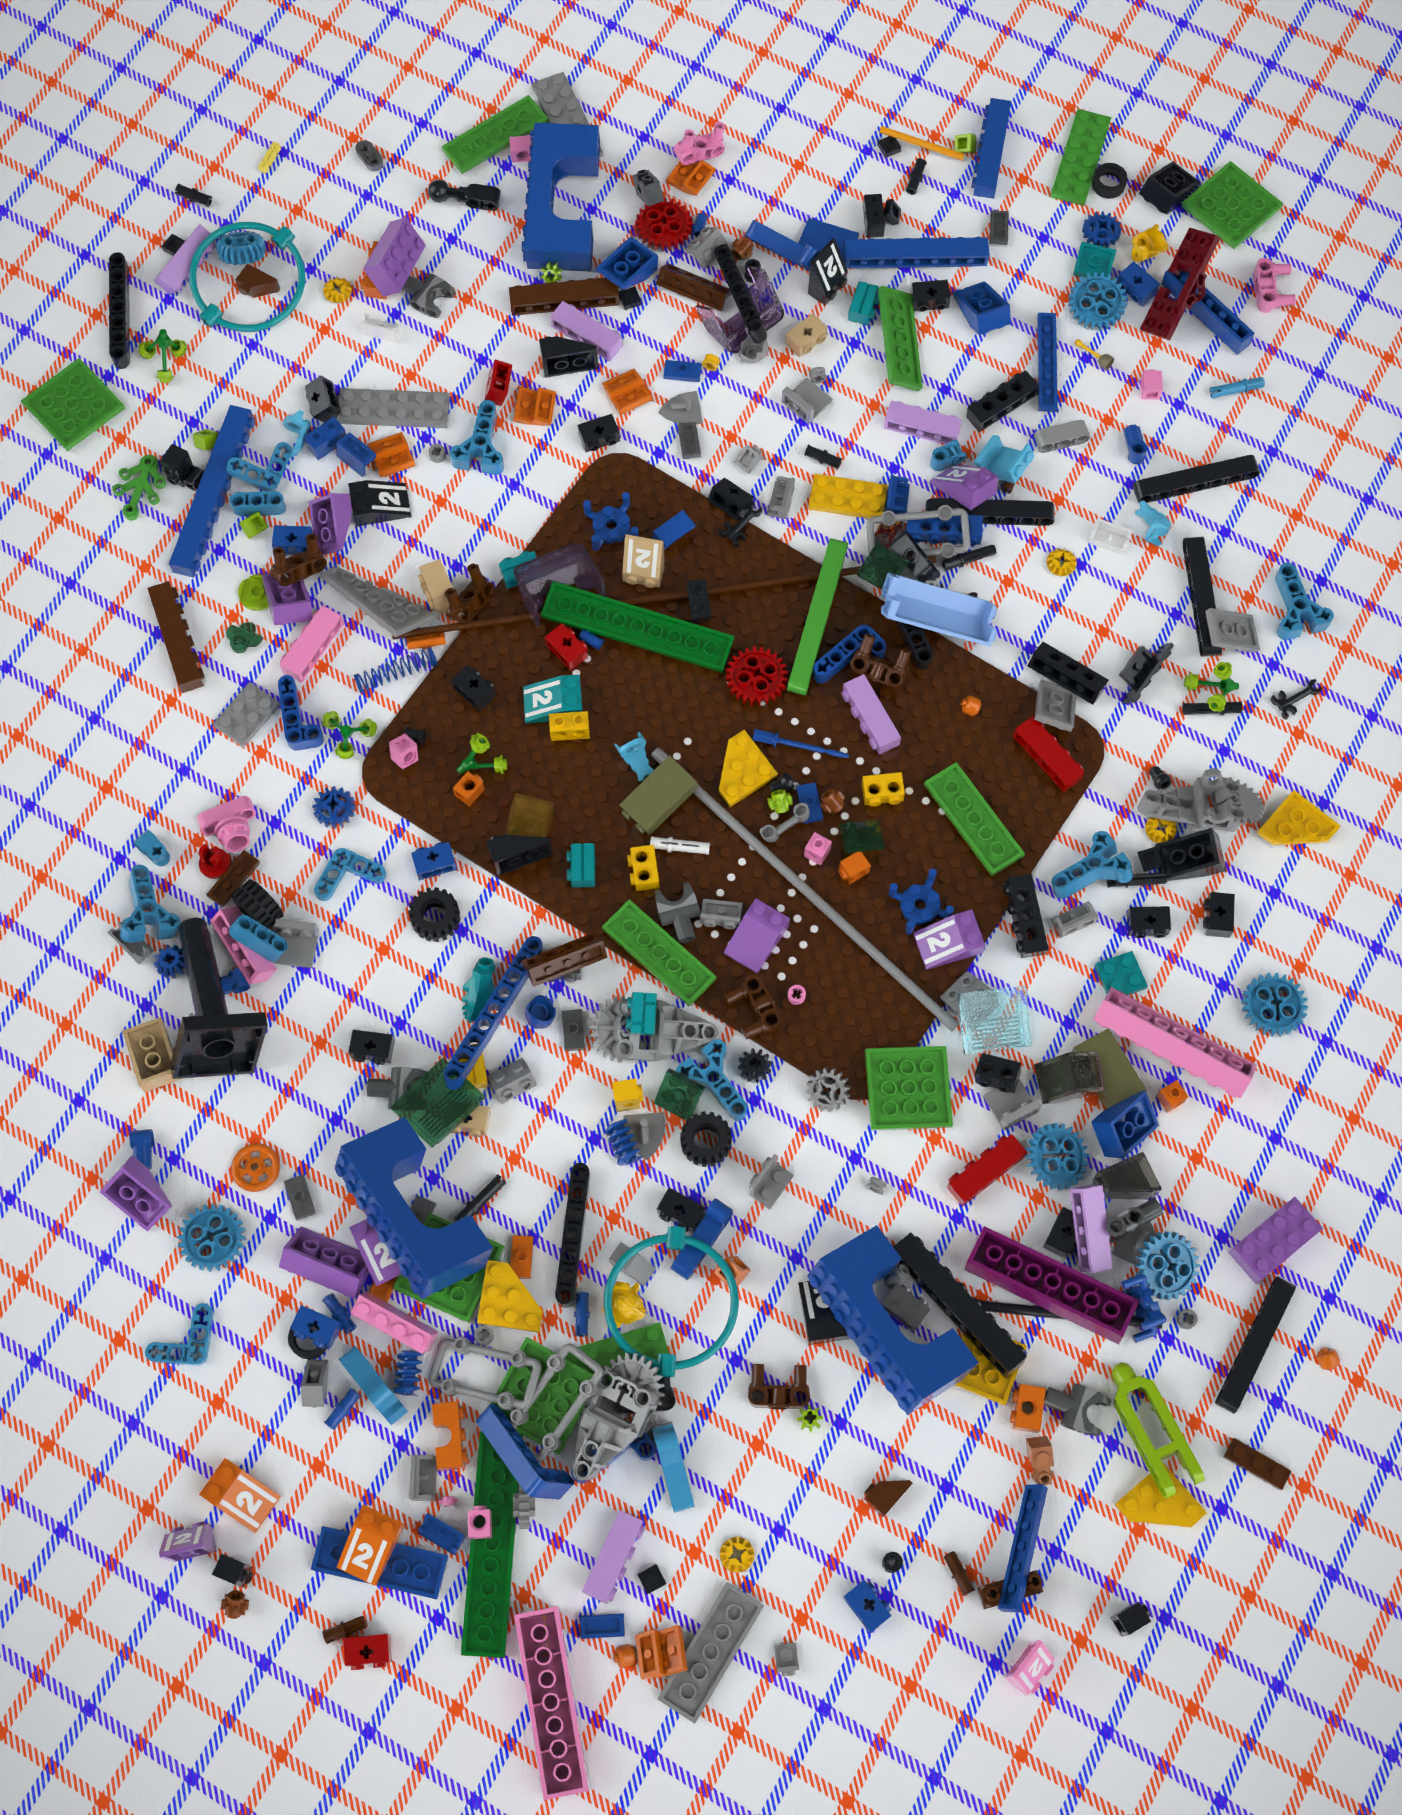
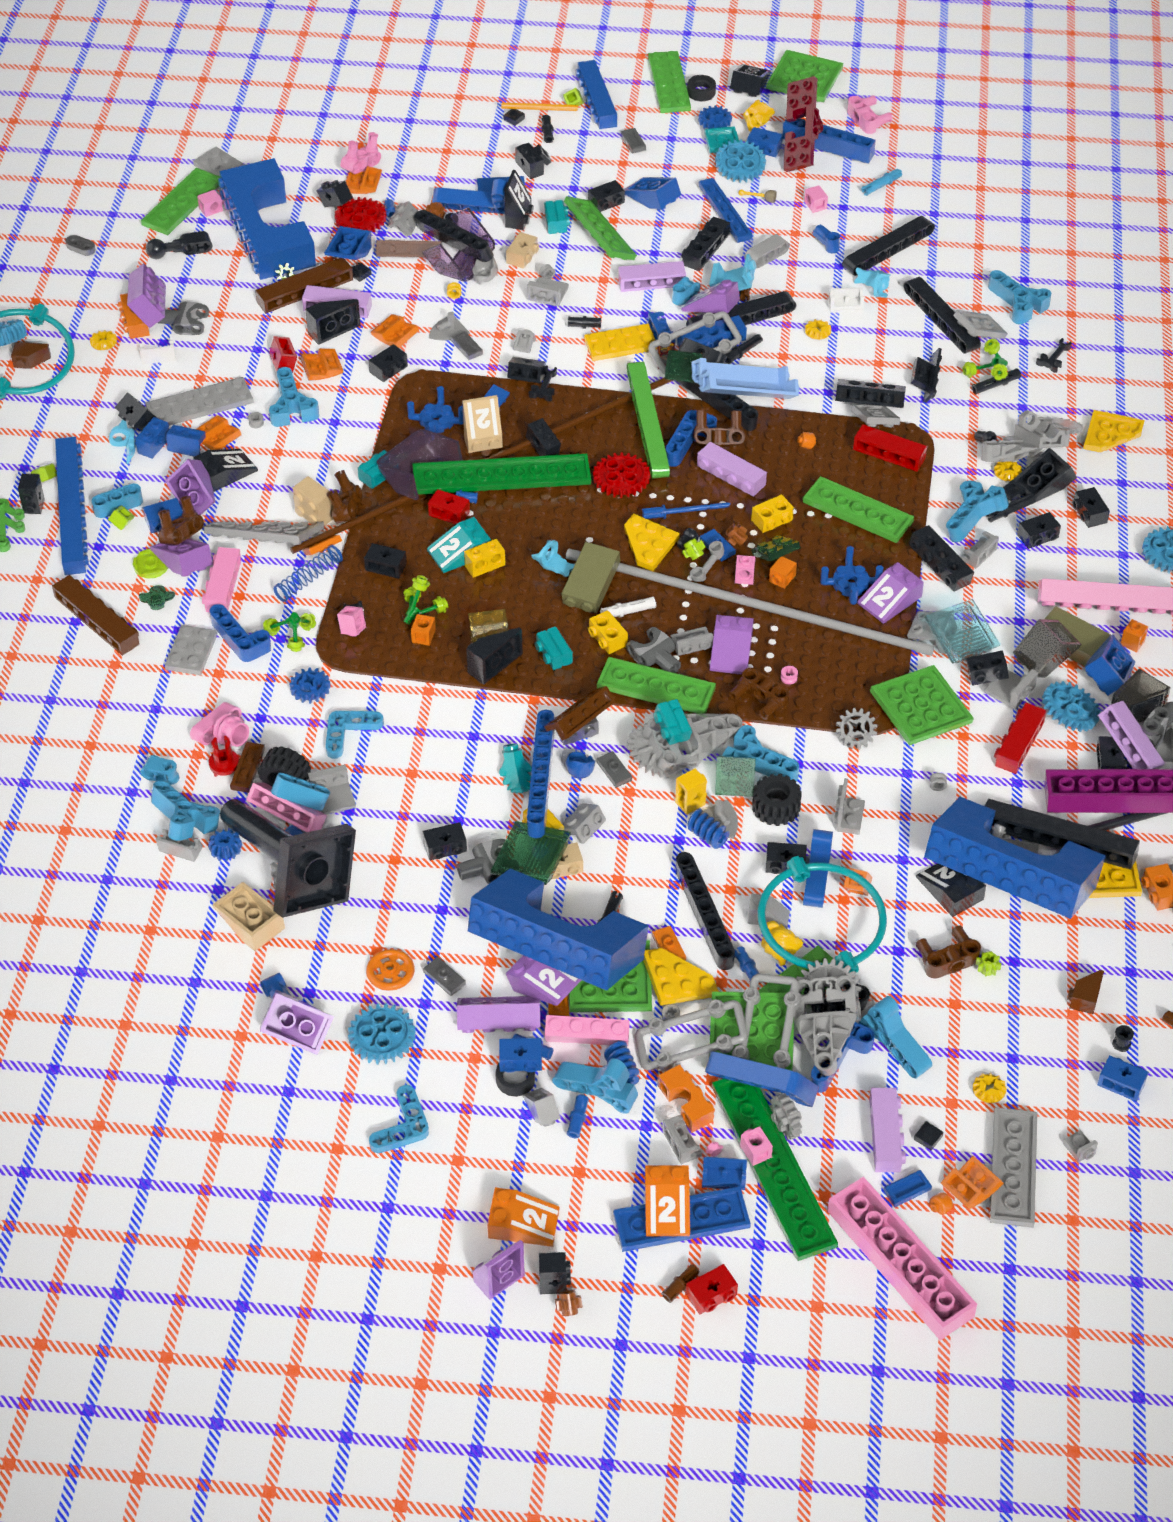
camera: 25 degrees left, 20 degrees down
black bush [183,466,204,491] -> none
dark azure beam [226,442,292,491] -> none
black tyre [408,887,461,942] -> none
blue brick [411,842,457,881] -> none
blue plate [663,360,702,382] -> none
black gear [738,1048,772,1083] -> none
light grey hinge [767,476,795,519] -> none
blue brick [843,237,990,268] -> none
teal plate [1094,951,1148,995] -> none

